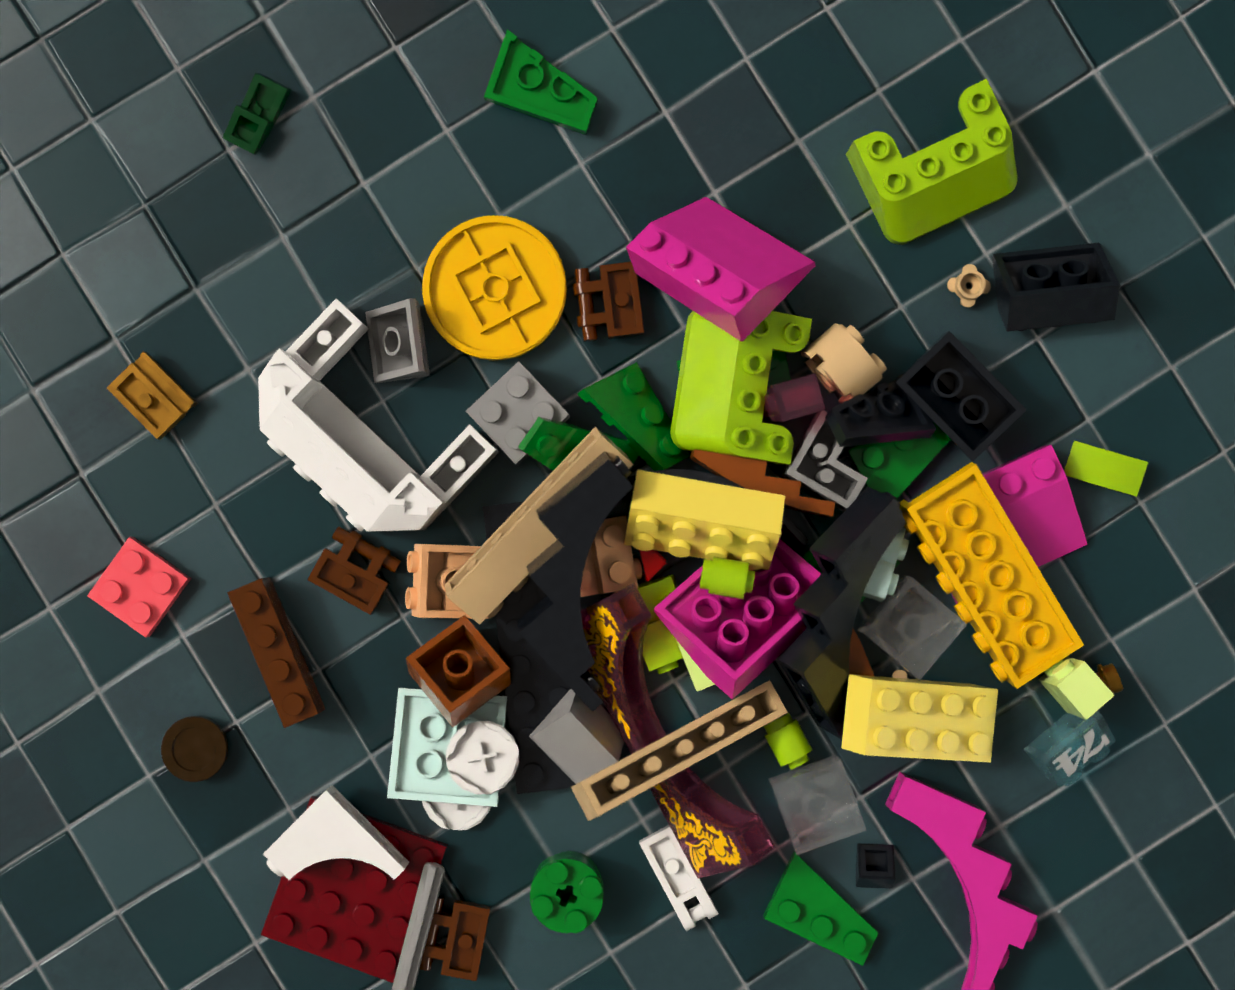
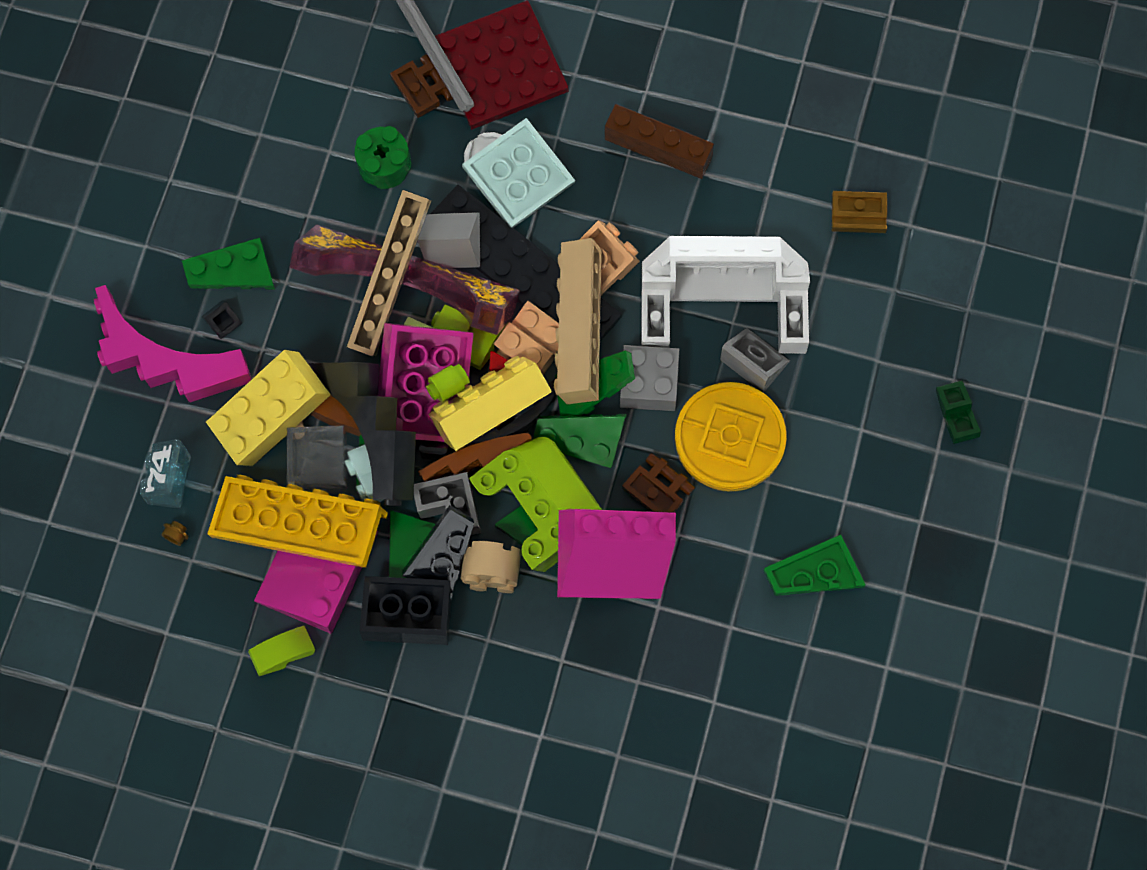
camera: 140 degrees right, 15 degrees down
coral plate [87,537,191,638] -> none
dark brown piece [161,716,228,782] -> none
white arch [263,785,409,880] -> none
reddish brown plate [307,526,402,615] -> none
dark orange brick [405,615,511,727] -> none
white tile [446,721,519,794] -> none
black arch [517,451,633,712] -> none
white plate [639,824,719,931] -> none
lime brick [763,712,813,770] -> none
clear pink brick [764,374,826,422] -> none
clear brick [768,755,866,855] -> none
lime windscreen [846,79,1018,245] -> none
tan plate [947,264,991,308] -> none
black slope [992,242,1120,332] -> none
yellowish green brick [1038,657,1115,720] -> none

